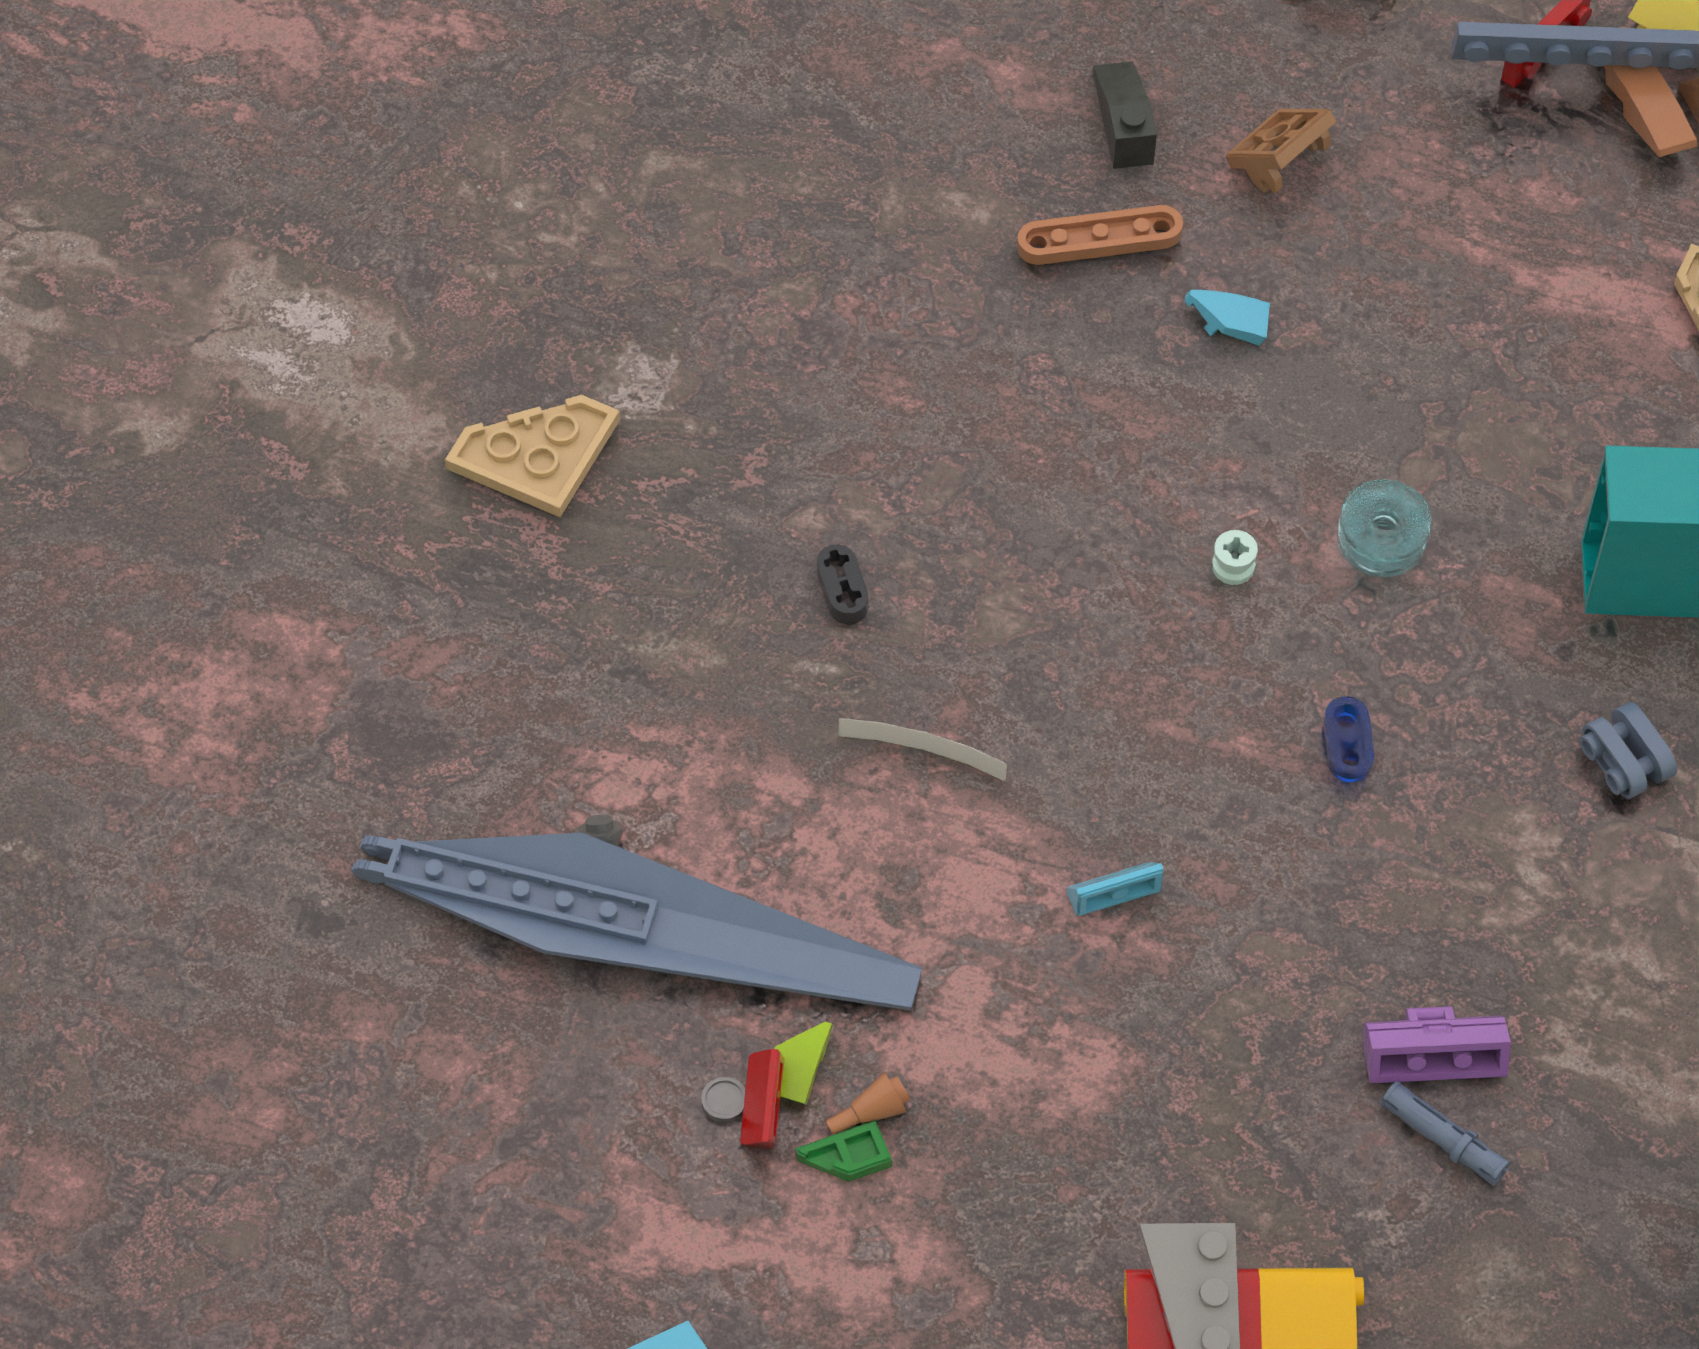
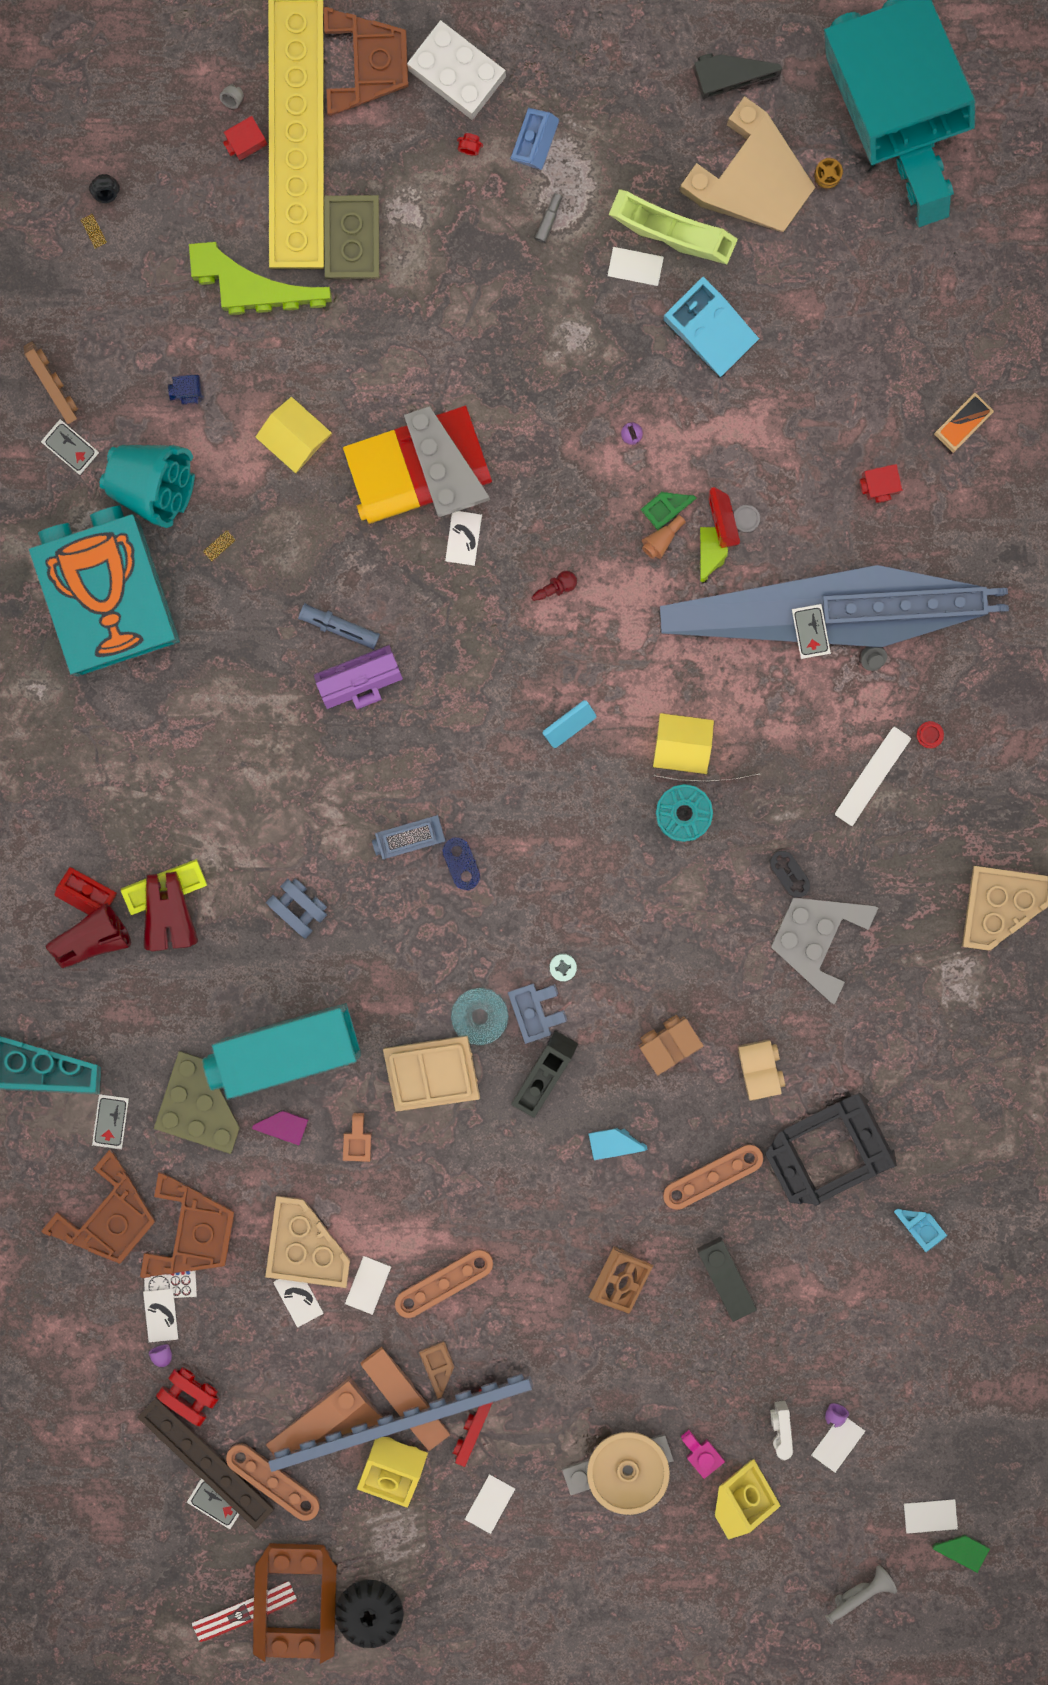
camera: 160 degrees right, 30 degrees up
none -> clear yellow piece [203,530,236,561]
none -> nougat plate [343,1113,371,1162]
none -> white sticker [345,1256,391,1315]
none -> sand blue window [372,815,446,860]
none -> tan piece [383,1035,480,1112]
none -> nougat plate [395,1249,493,1318]
none -> medium nougat tile [419,1341,454,1399]
none -> white sticker [445,511,482,566]
none -> sand blue plate [508,983,567,1044]
none -> pearl dark grey slope [511,1030,578,1118]
none -> dark red bar [531,571,577,601]
none -> medium lavender hinge [621,422,643,445]
none -> medium nougat brick [638,1015,703,1076]
none -> light yellow slope [653,713,714,774]
none -> teal wheel [655,784,713,842]
none -> tan brick [737,1039,785,1101]
none -> black wedge [765,1092,897,1206]
none -> light grey wing [771,898,878,1004]
none -> sticker [792,604,831,659]
none -> white sticker [835,727,911,826]
none -> red brick [859,464,903,503]
none -> medium azure slope [894,1209,947,1253]
none -> red plate [916,721,944,748]
none -> slope [934,393,994,453]

